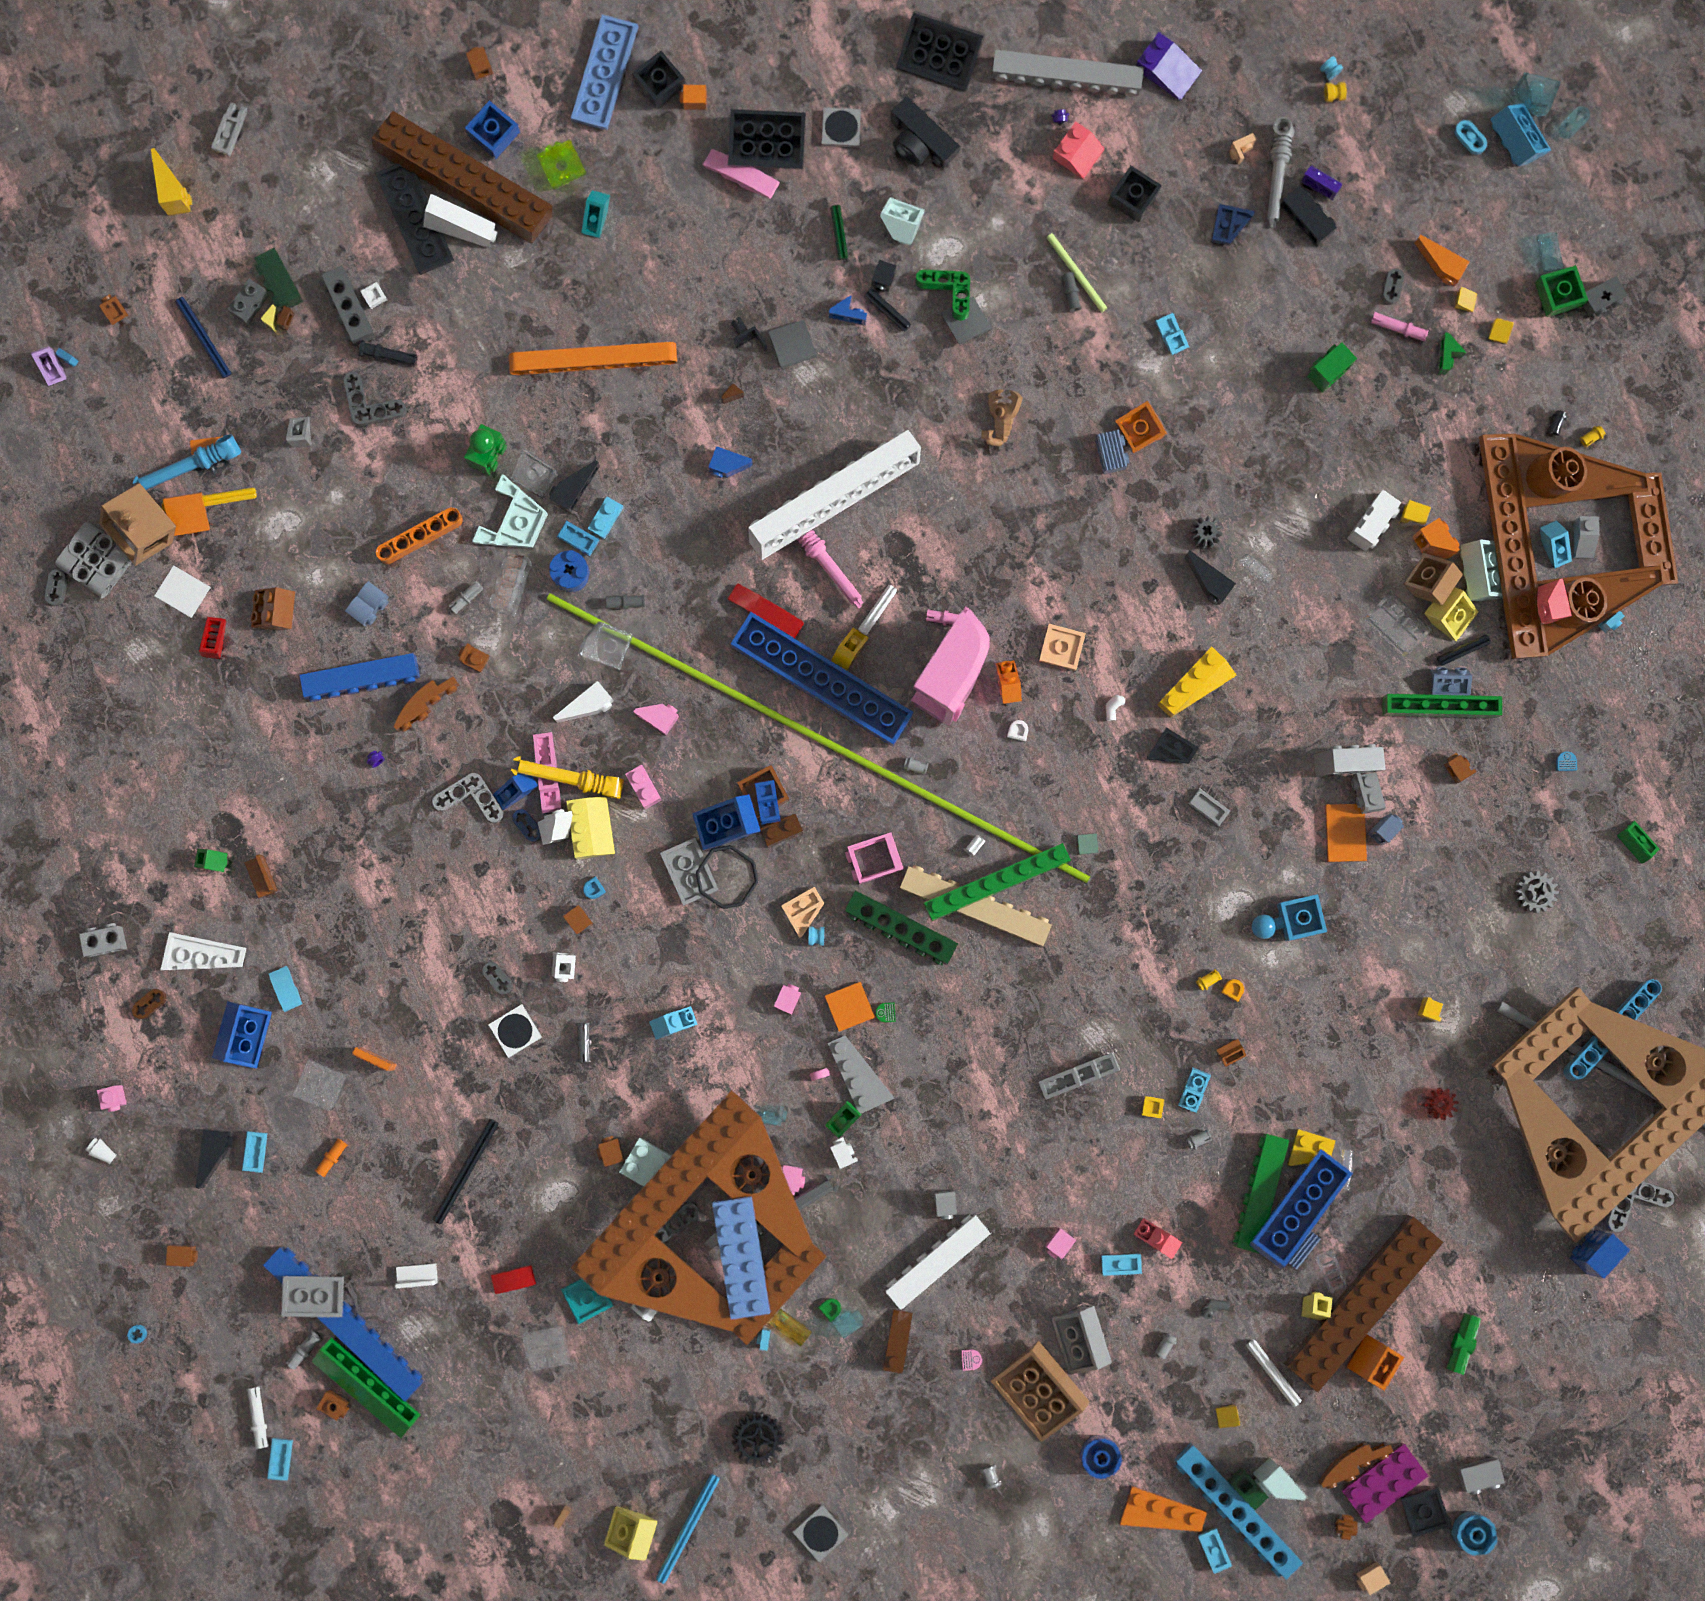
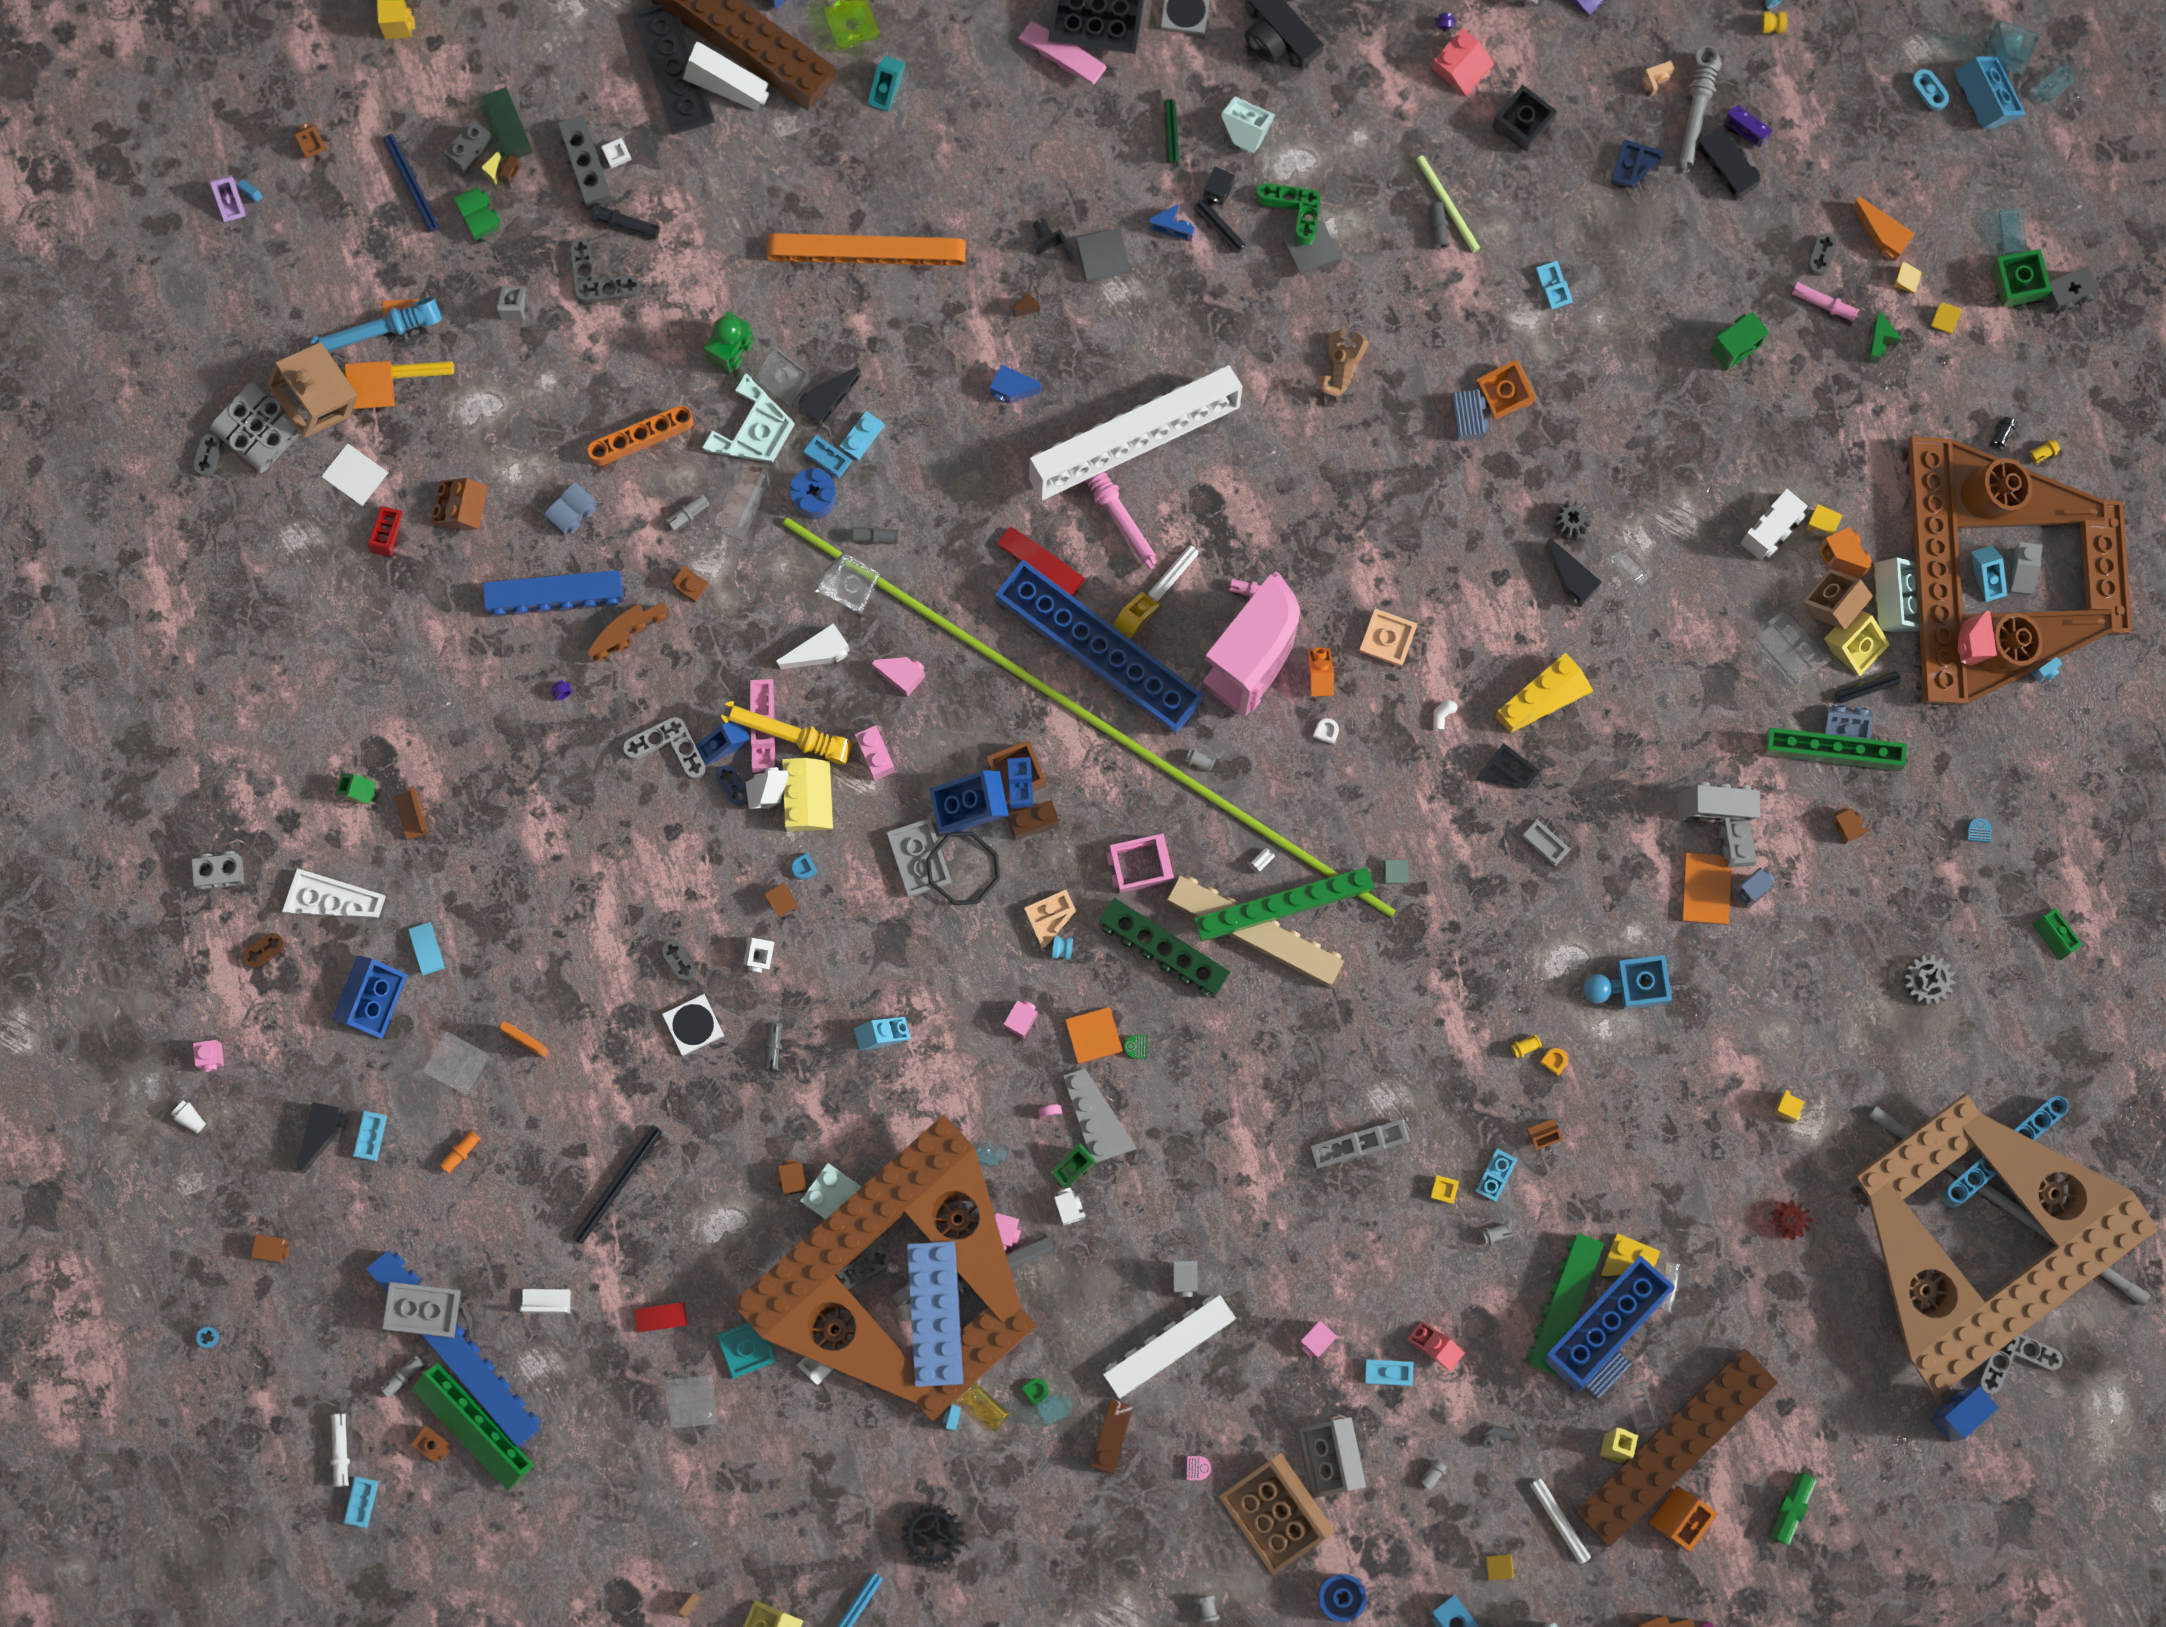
camera: 10 degrees right, 5 degrees down
none -> green brick [454,186,501,241]

